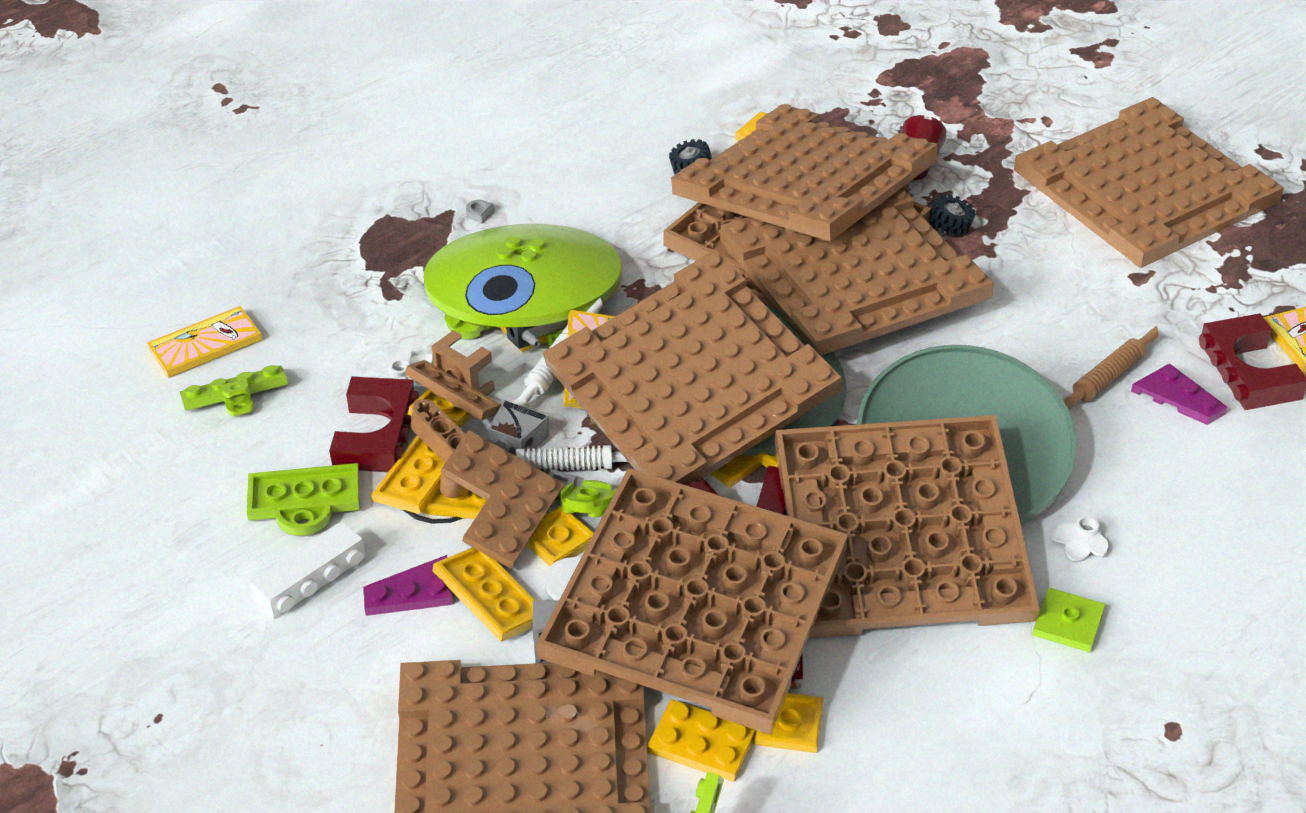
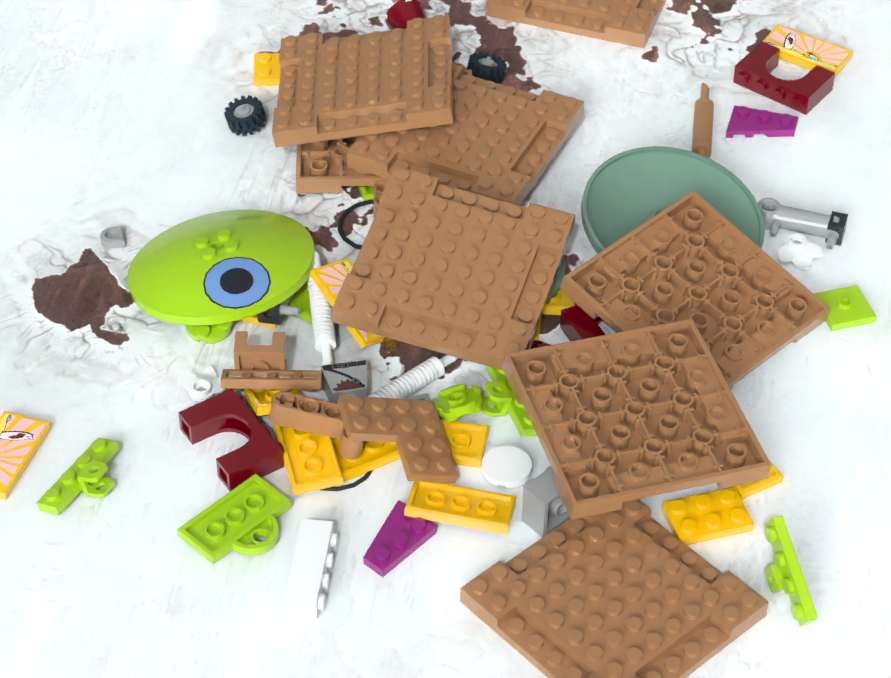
camera: 40 degrees left, 0 degrees up
none -> light grey piece [758,198,848,249]

